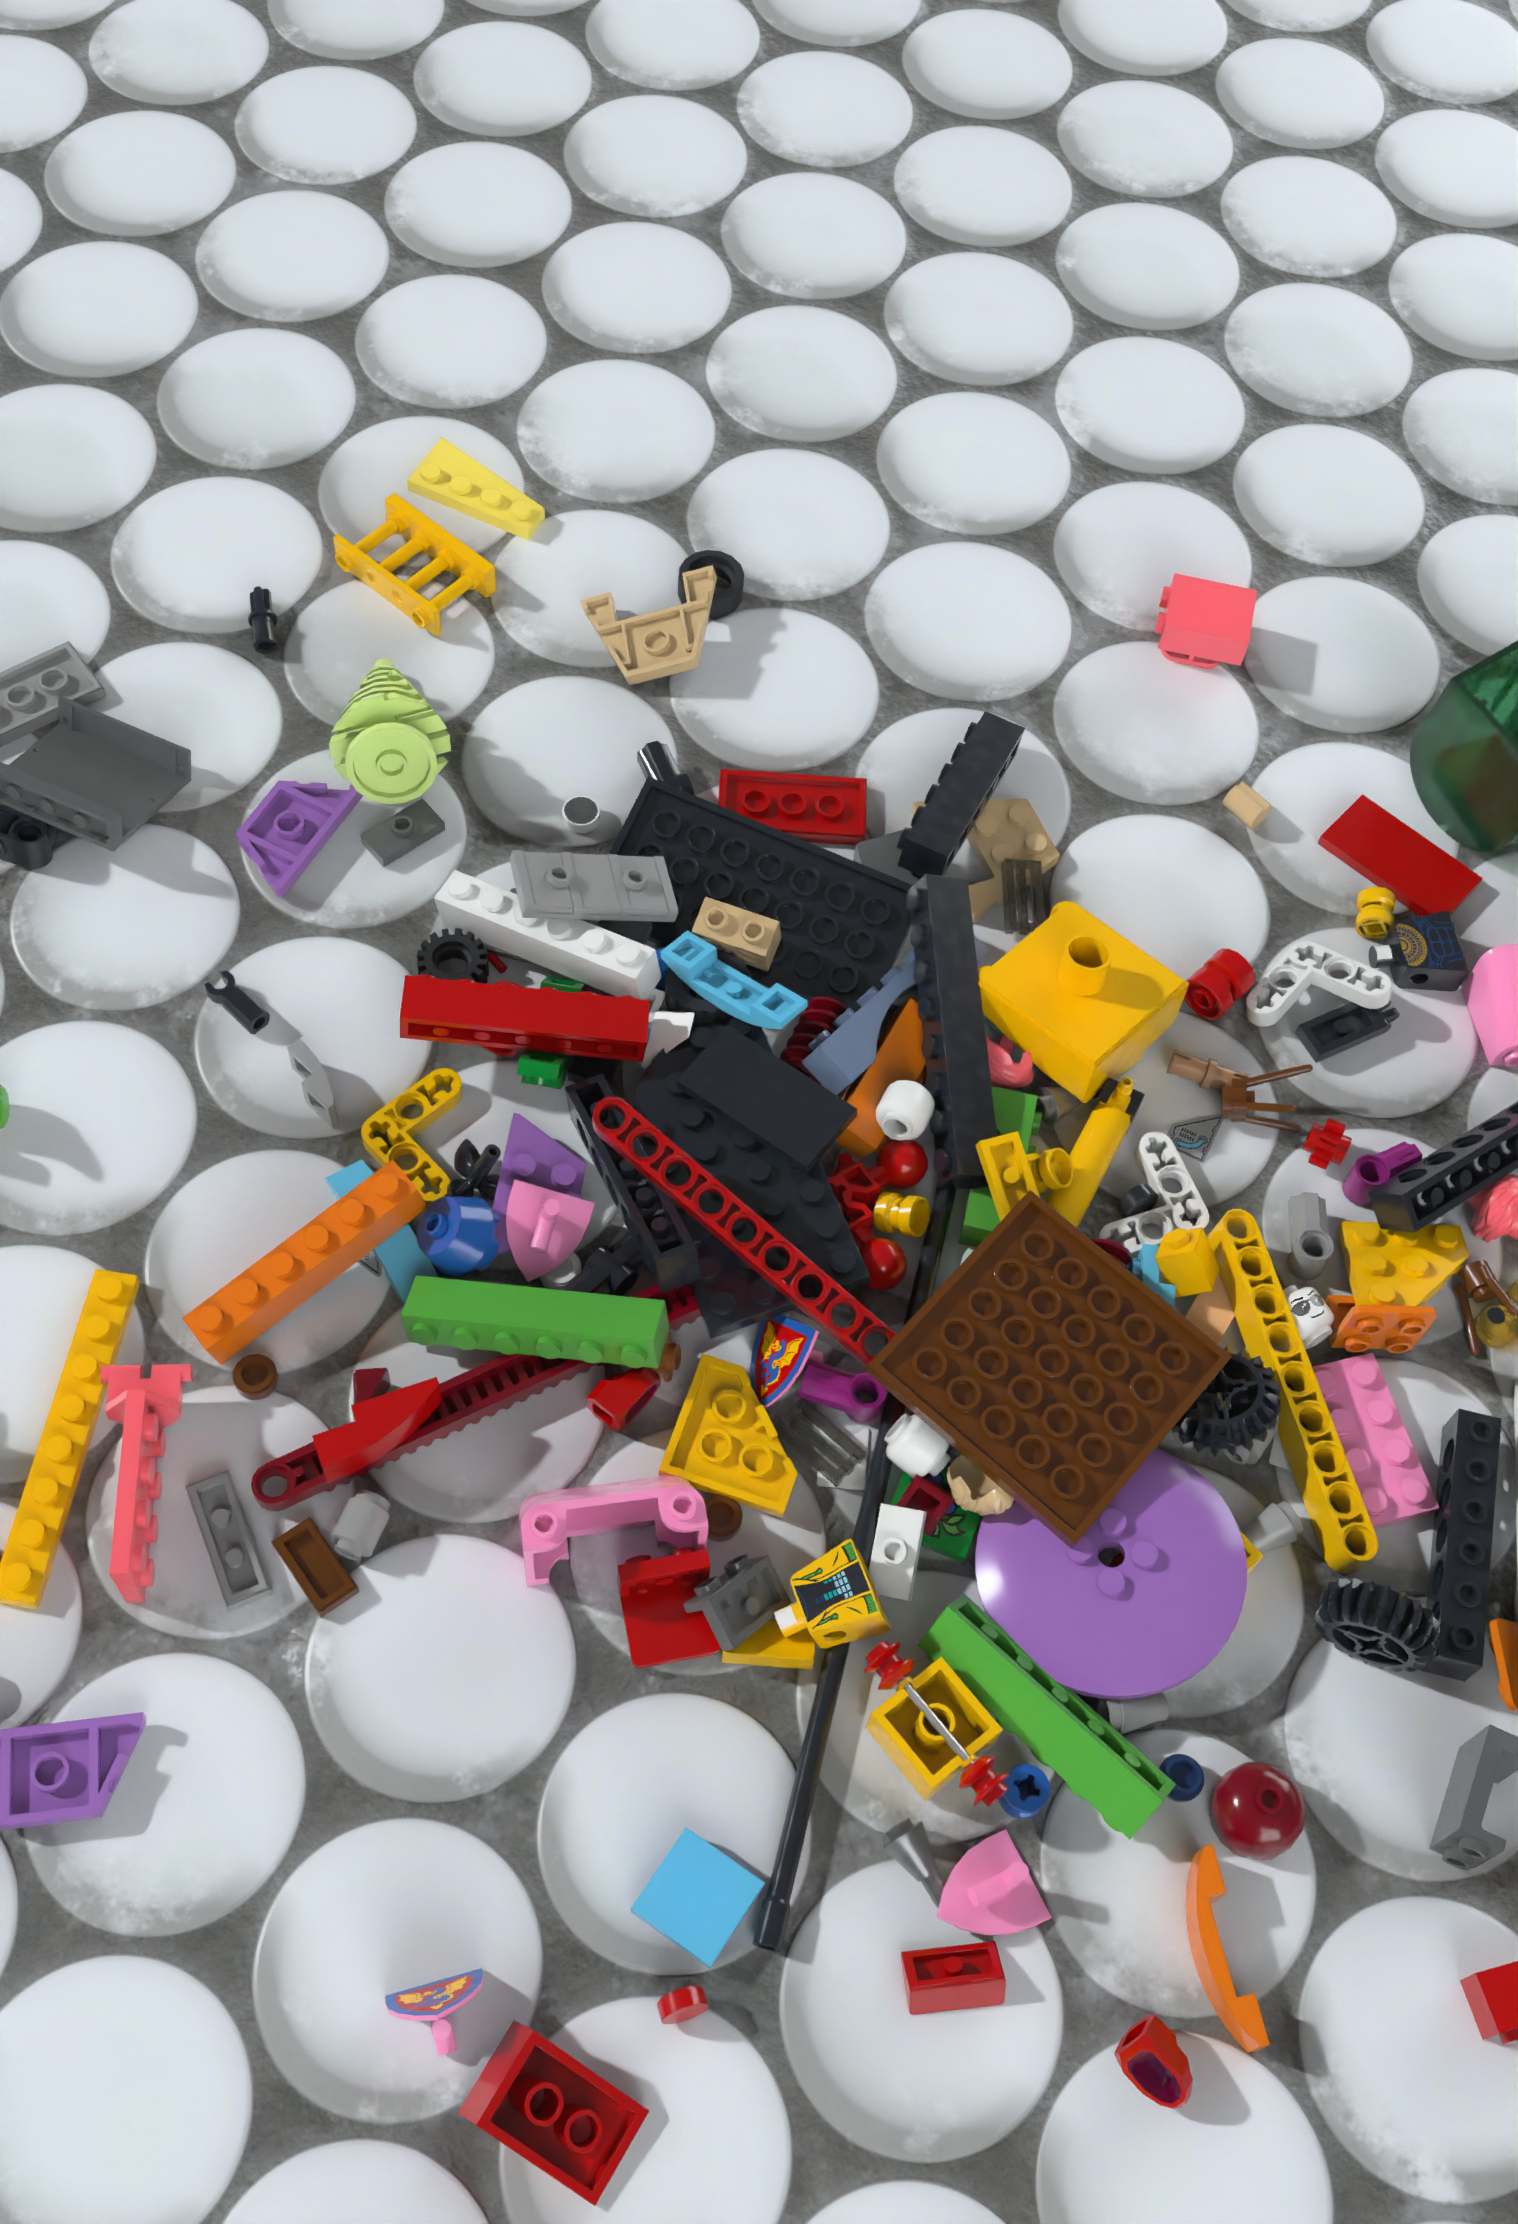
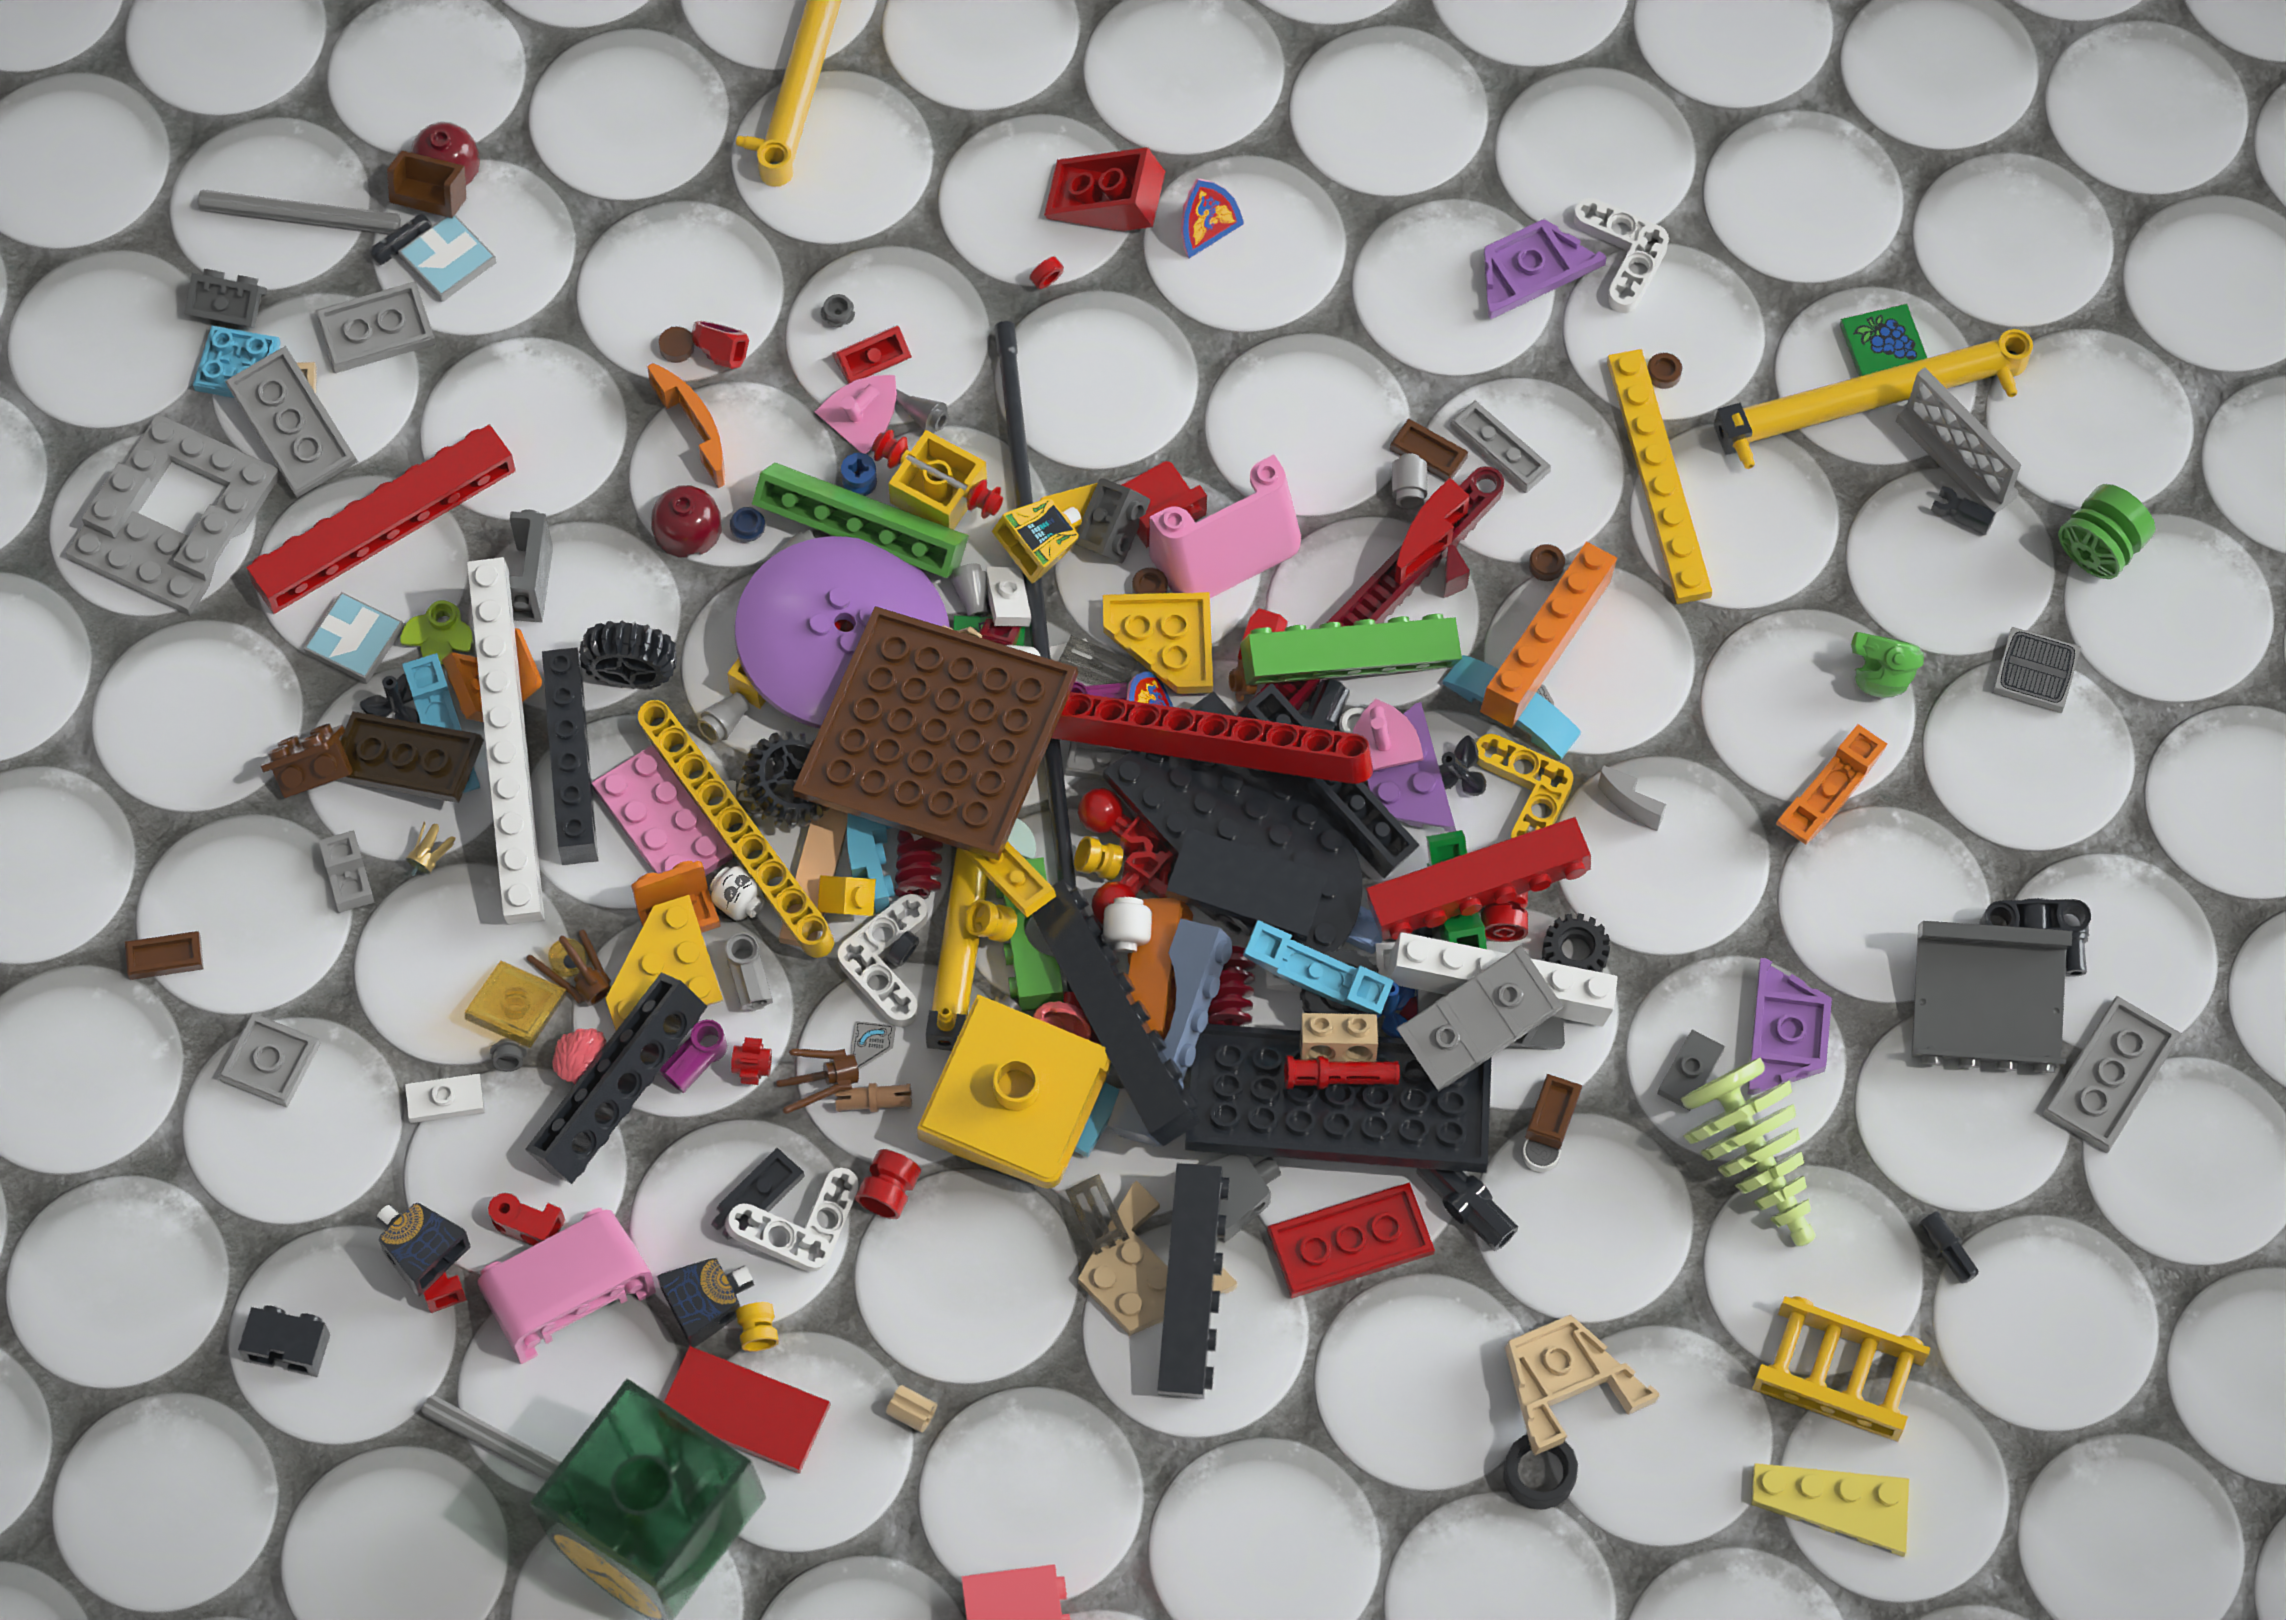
camera: 165 degrees right, 5 degrees up
coral hinge [100,1364,194,1603] -> none
black bar [205,970,270,1034] -> none
blue cone [417,1197,501,1278] -> none
medium azure tile [631,1827,765,1969] -> none
white sticker [642,1011,694,1068] -> none
none -> reddish brown tile [659,326,694,363]
none -> dark grey plate [821,294,855,327]
none -> light grey cone [951,563,989,617]
none -> red pin [1284,1056,1400,1090]
none -> reddish brown tile [1525,1074,1583,1150]
none -> orange slope [1776,724,1888,845]

